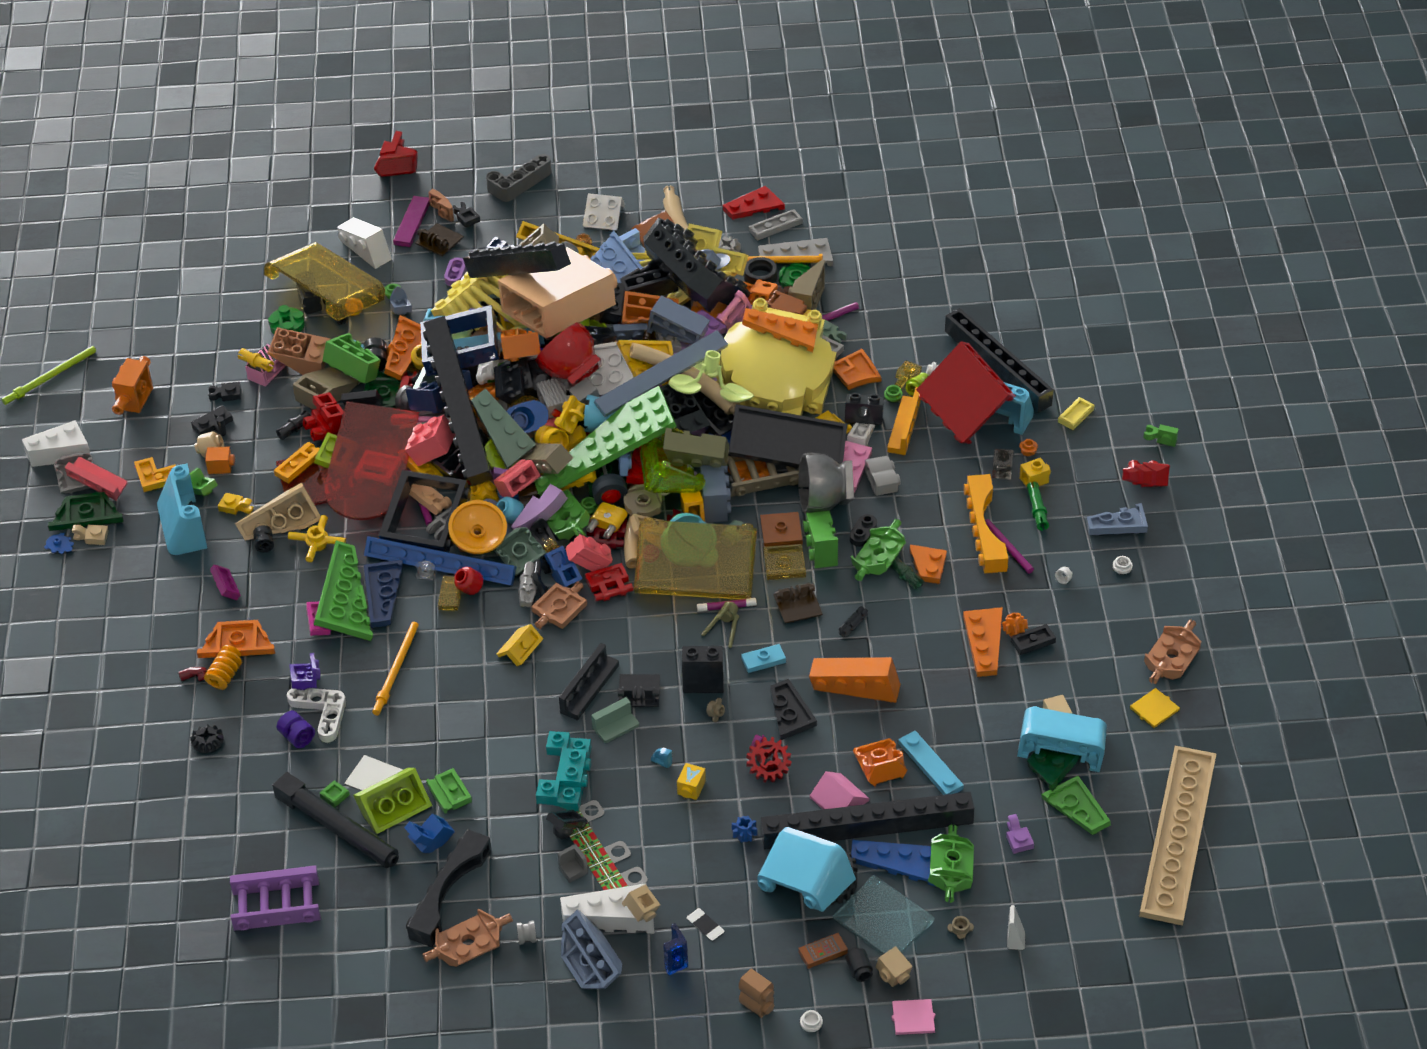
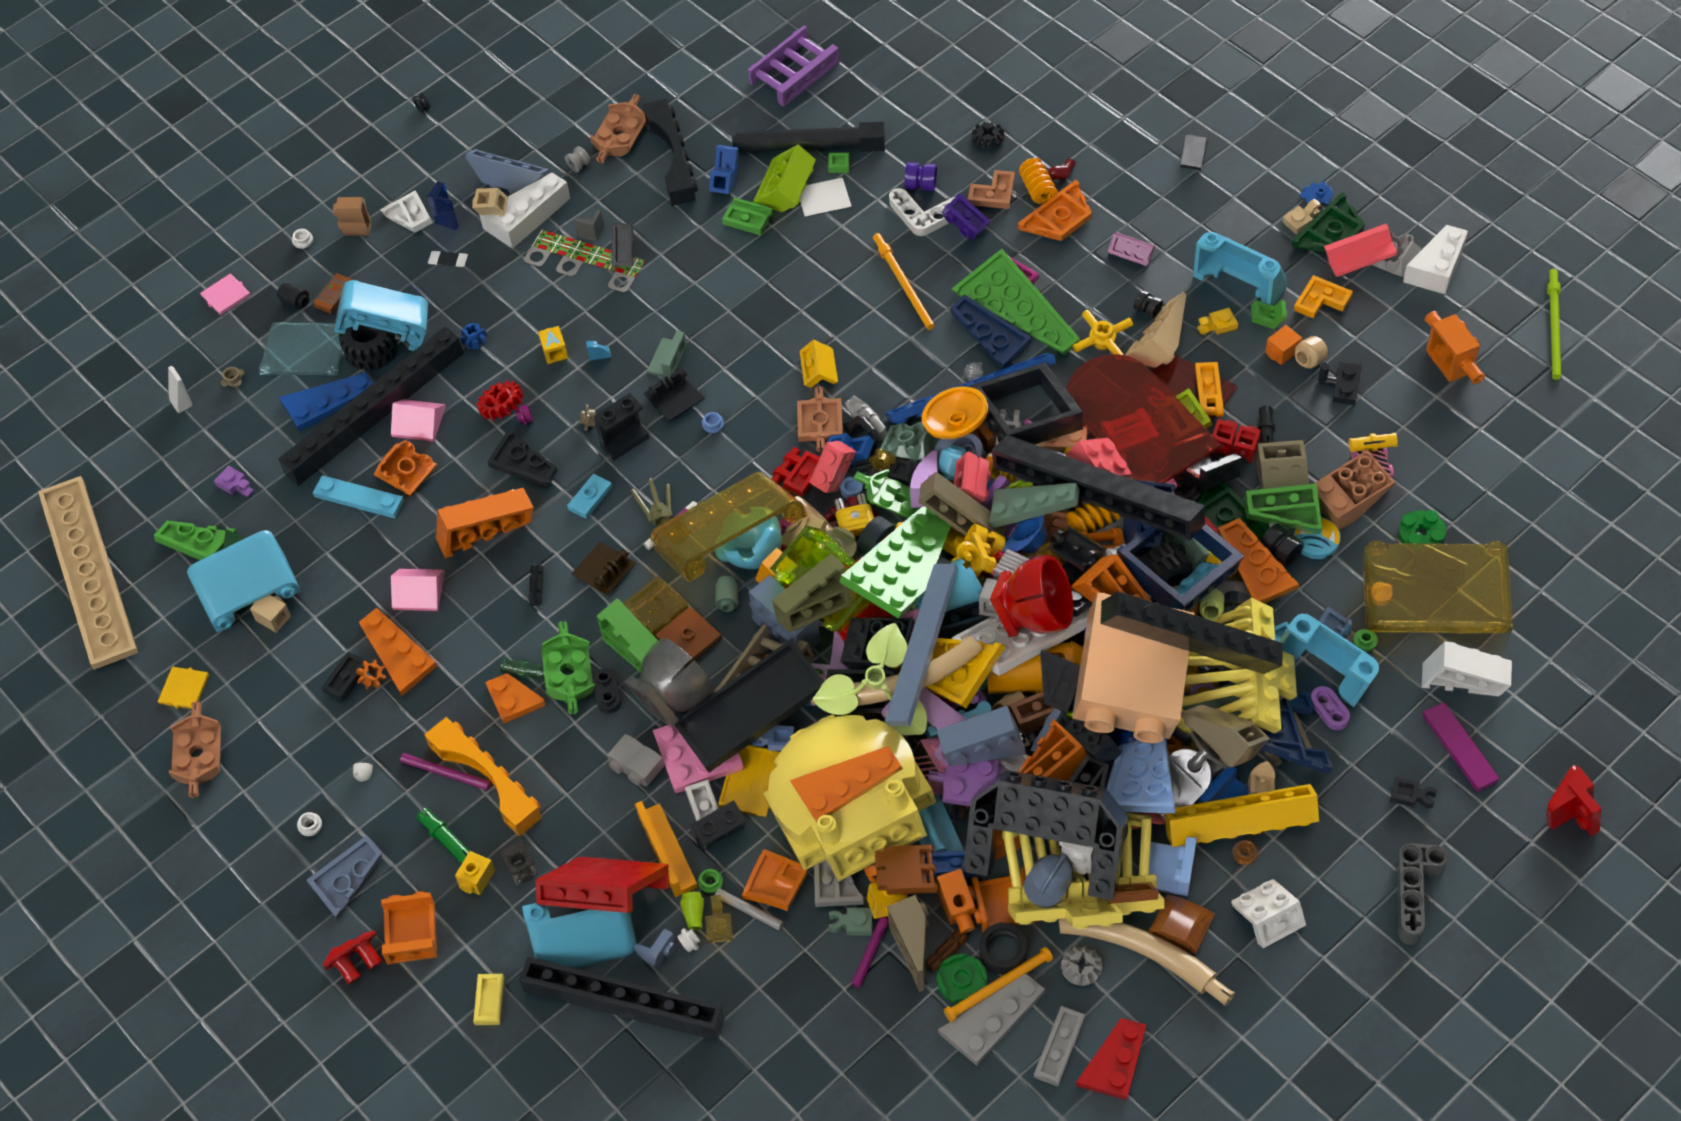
camera: 145 degrees right, 10 degrees up
black plate [208,382,241,401] -> none
dark brown hinge [415,223,464,256] -> none
nougat slope [428,189,454,222] -> none
clear yellow tile [438,576,461,611] -> none
red head [454,566,483,595] -> none
teal bracket [536,731,592,812] -> none
black fence [559,643,619,721] -> none
bright pink plate [716,290,752,334] -> none
tan brick [876,946,912,987] -> none
bright green plate [928,825,974,903] -> none
orange plate [1019,439,1038,456] -> none
bright green plate [1143,424,1179,447] -> none
none -> white wing [380,191,433,233]
none -> orange panel [381,891,437,965]
none -> bright pink slope [391,569,445,611]
none -> medium blue plate [702,412,724,433]
none -> light grey bar [715,888,784,931]
none -> nougat plate [968,170,1015,209]
none -> slope [1180,134,1209,170]
none -> medium azure windscreen [1279,614,1379,707]

